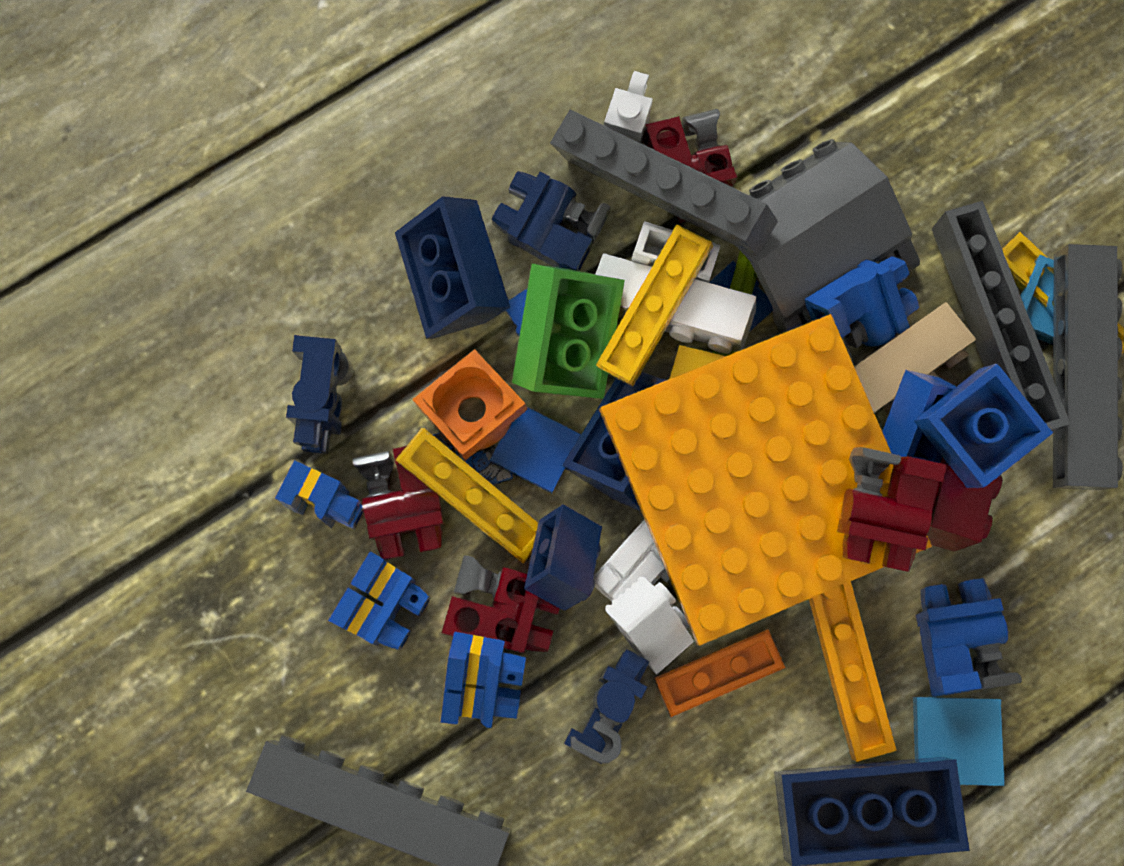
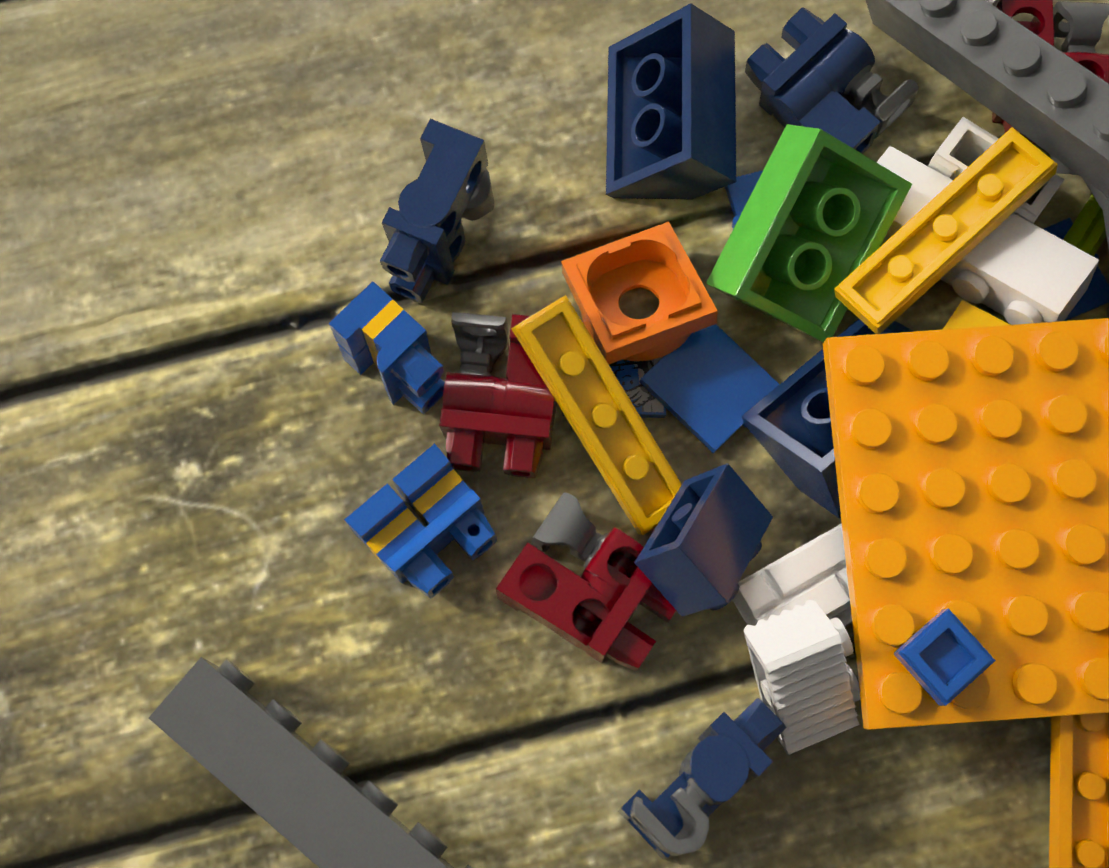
camera: 25 degrees right, 5 degrees down
blue hips [441,632,526,729] -> none
orange tile [654,629,786,717] -> none
none -> blue tile [893,608,996,706]

